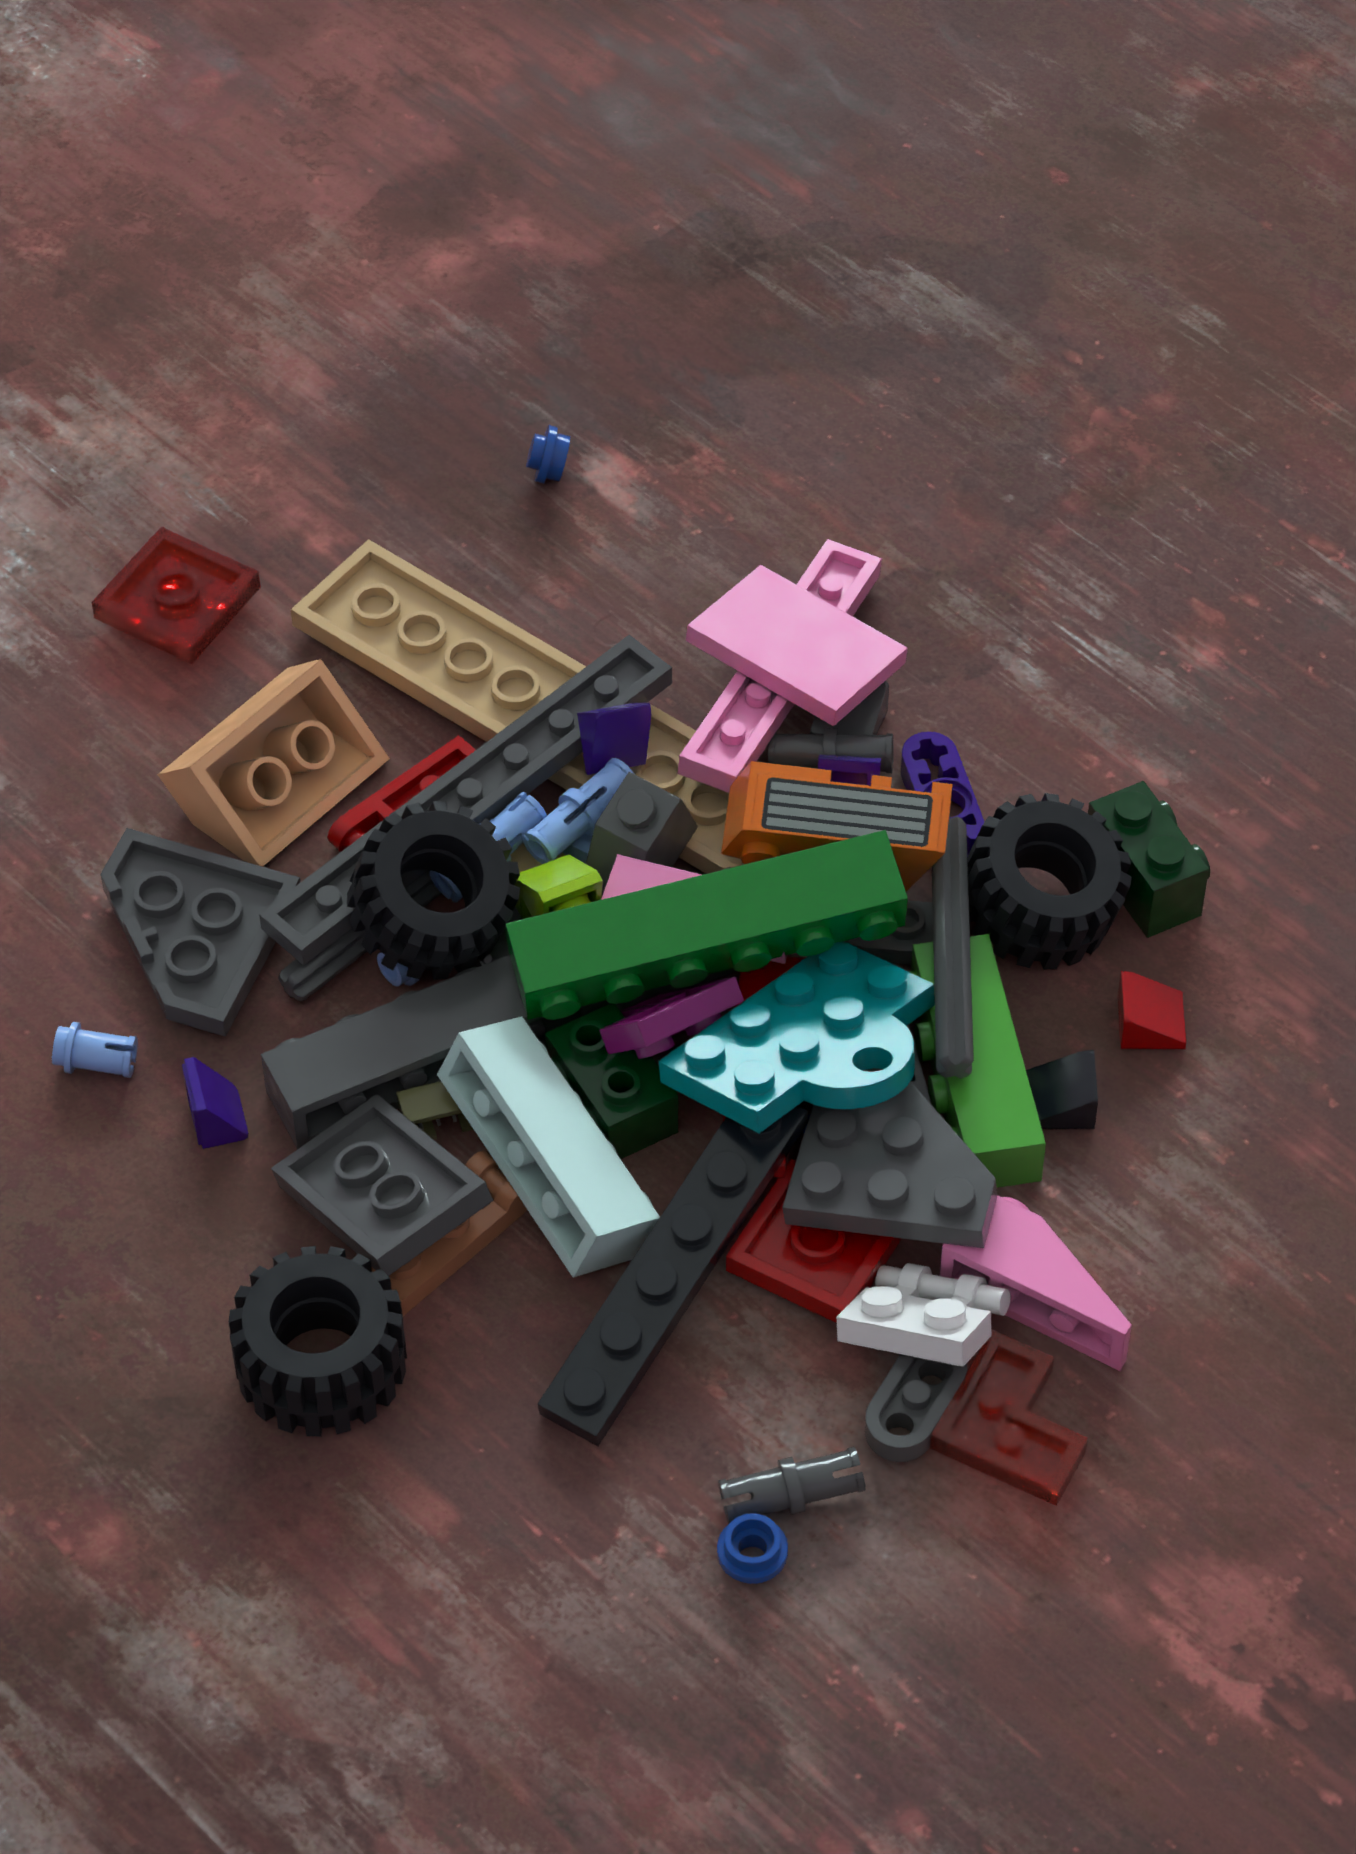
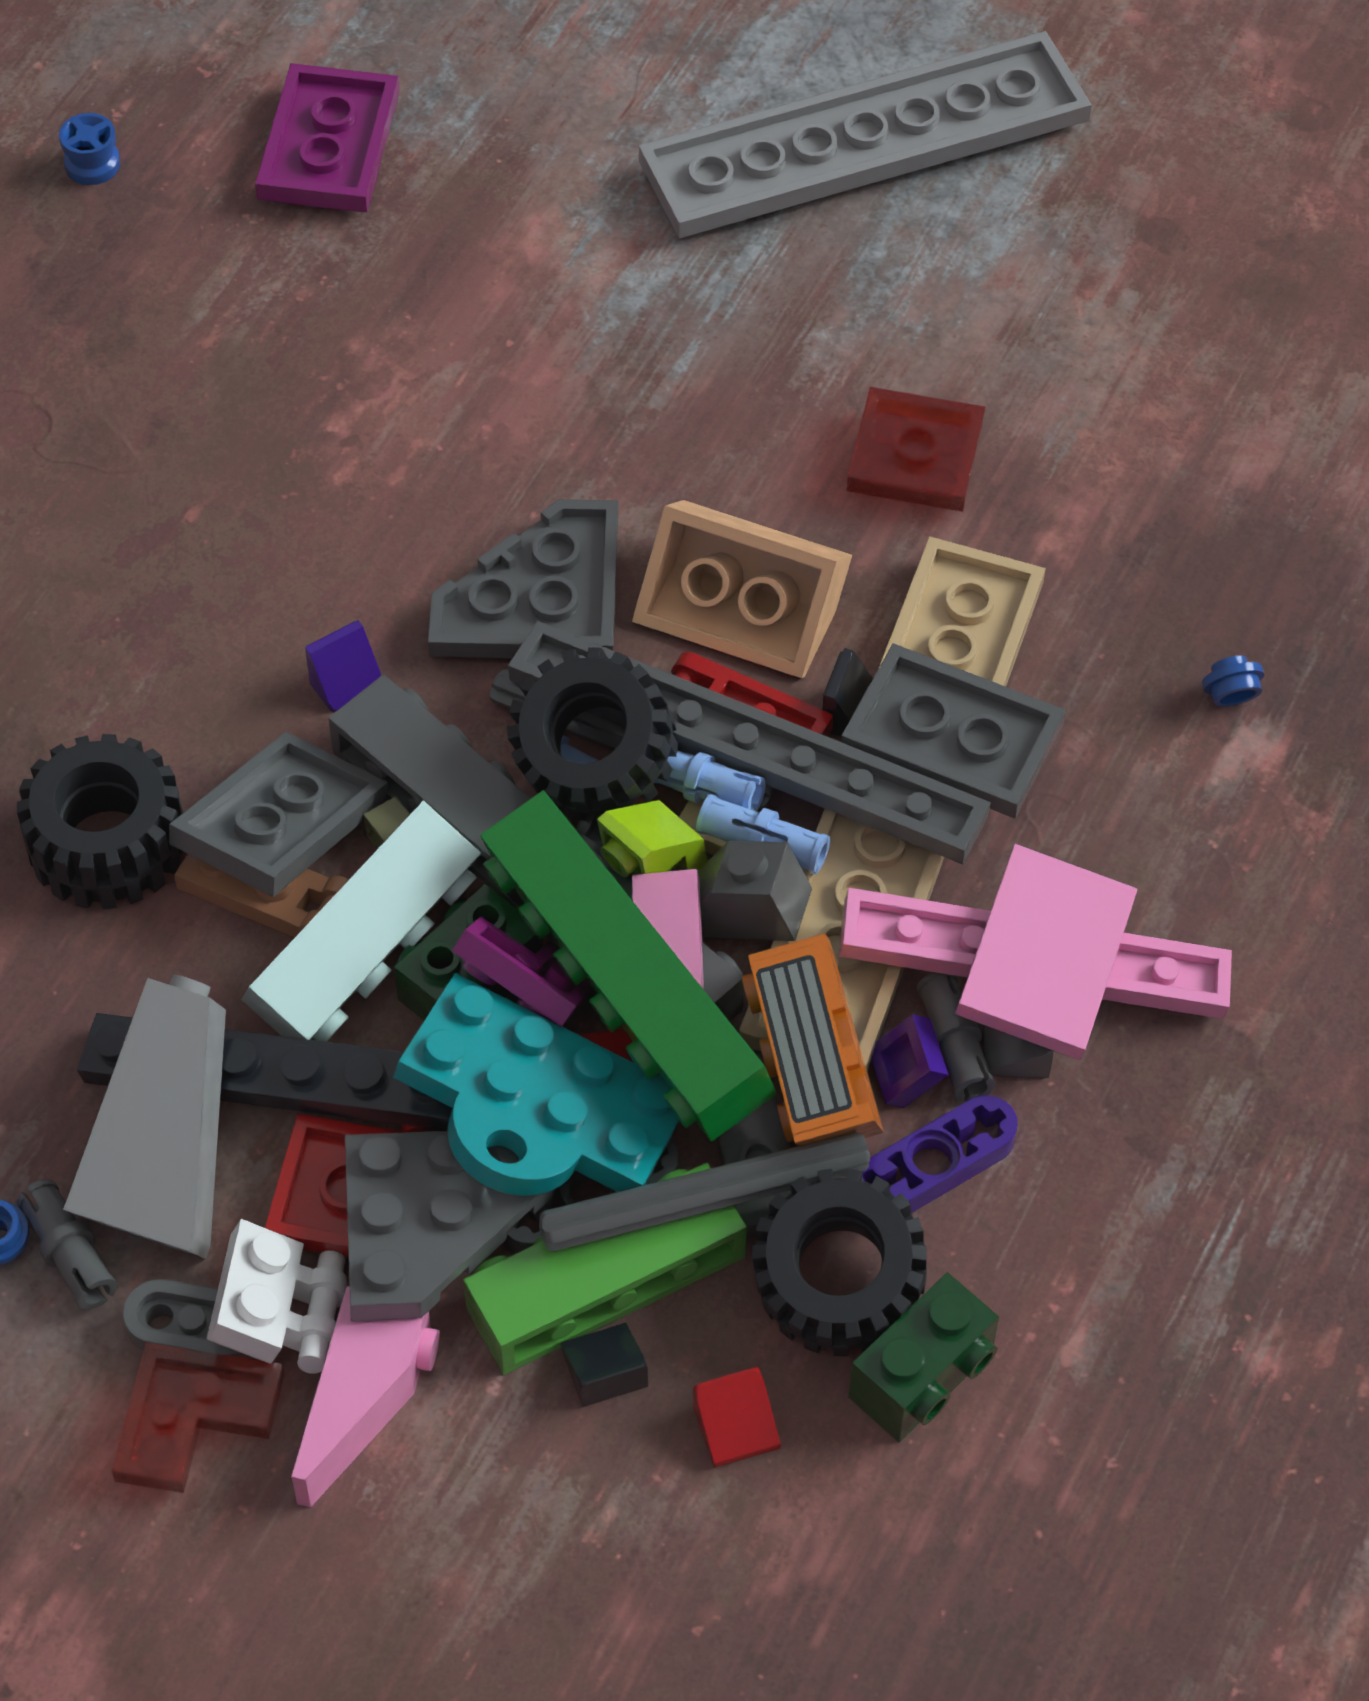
camera: 70 degrees right, 5 degrees up
light blue pin [52,1022,138,1078] -> none
dark purple slope [577,703,652,775] -> none
none -> light grey slope [63,974,226,1259]
none -> black slope [822,648,873,737]
none -> dark grey plate [841,643,1066,819]

